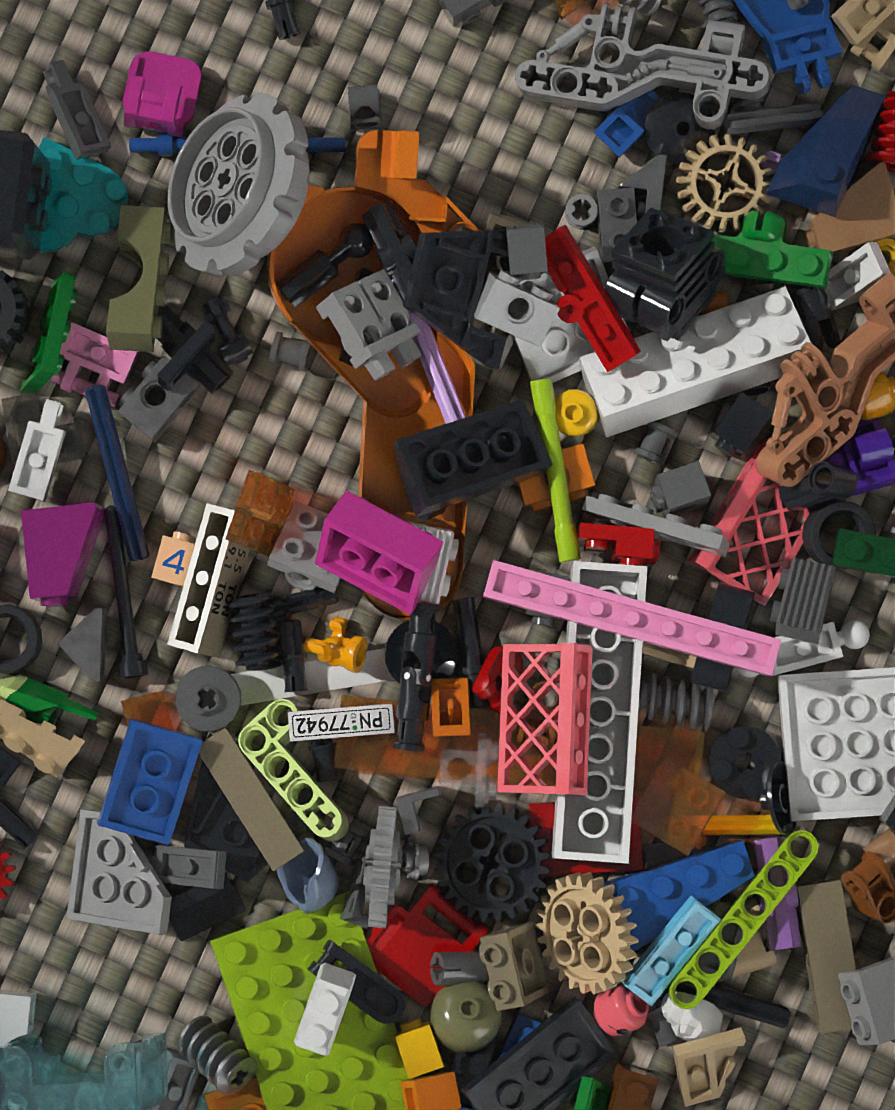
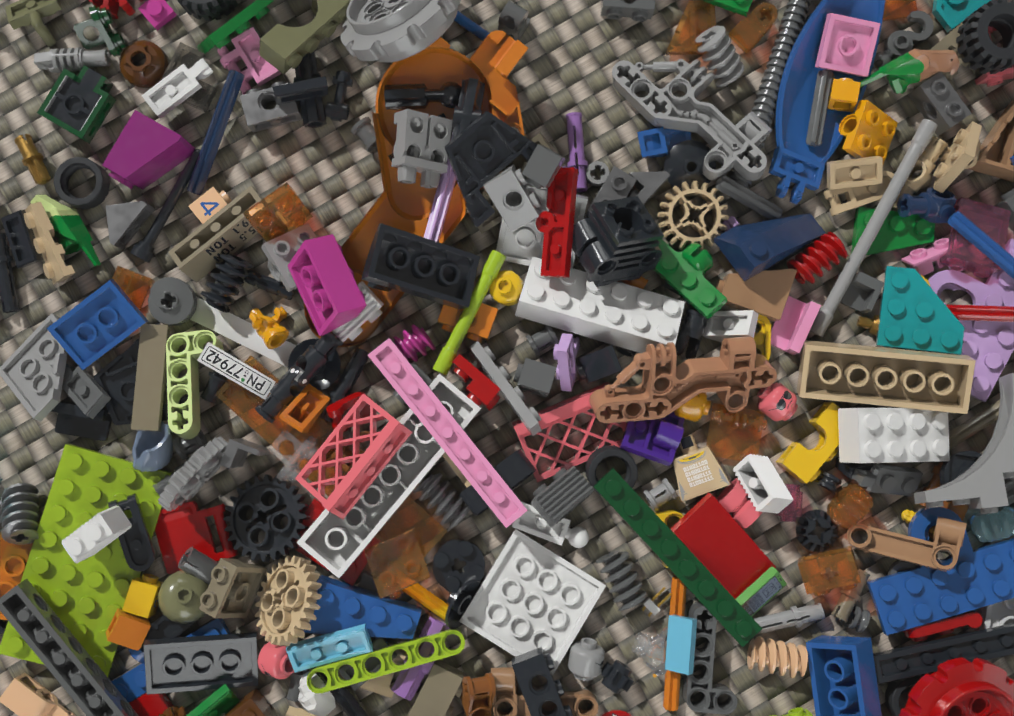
camera: 30 degrees right, 0 degrees up
black axle [279,619,308,692] -> none
light grey plate [401,842,429,879] -> none
black piece [779,461,857,512] -> none
none -> dark pink piece [393,324,436,362]
none -> lavender hinge [553,333,580,392]
none -> medium lavender pin [566,112,588,193]

